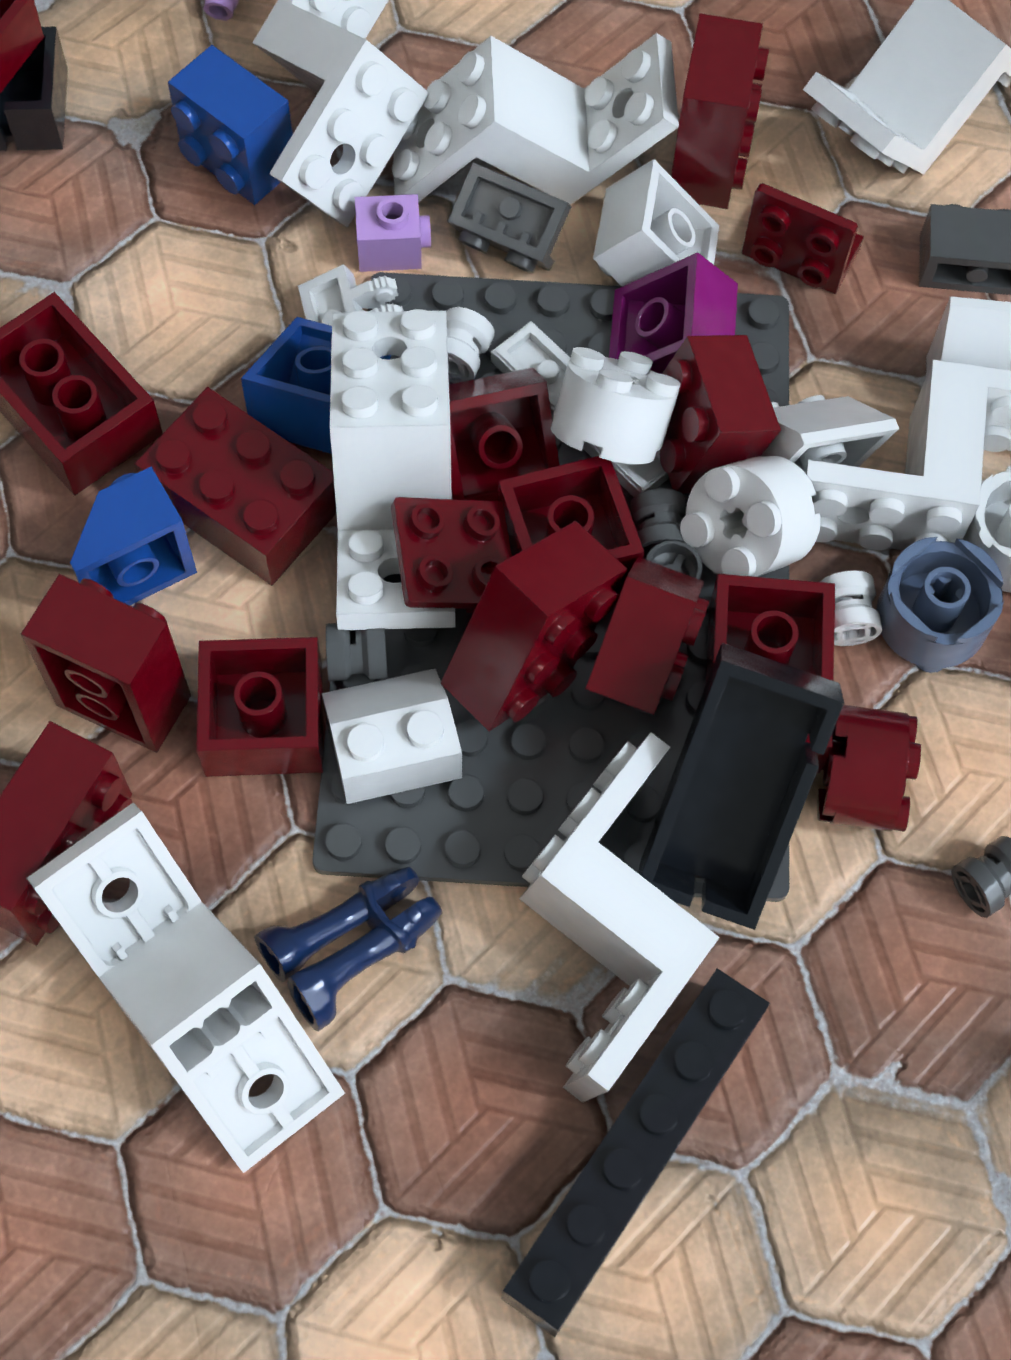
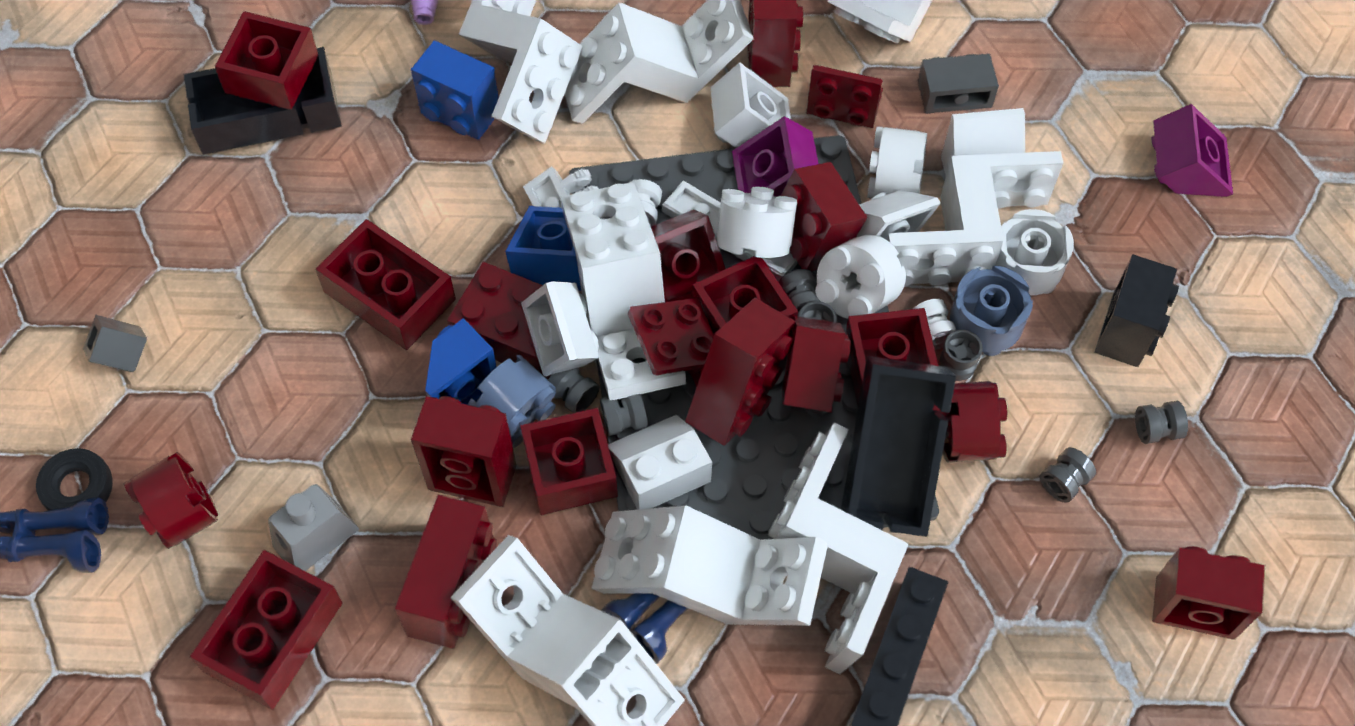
camera: 10 degrees left, 5 degrees down
lavender brick [355,194,431,272] -> none
dark grey bracket [448,162,571,273] -> none
none -> sand blue brick [468,355,556,448]
none -> white slope [521,281,599,376]
none -> dark grey wheel [548,368,600,413]
none -> white bracket [591,505,828,625]
none -> white brick [868,126,927,198]
none -> dark grey wheel [939,330,983,381]

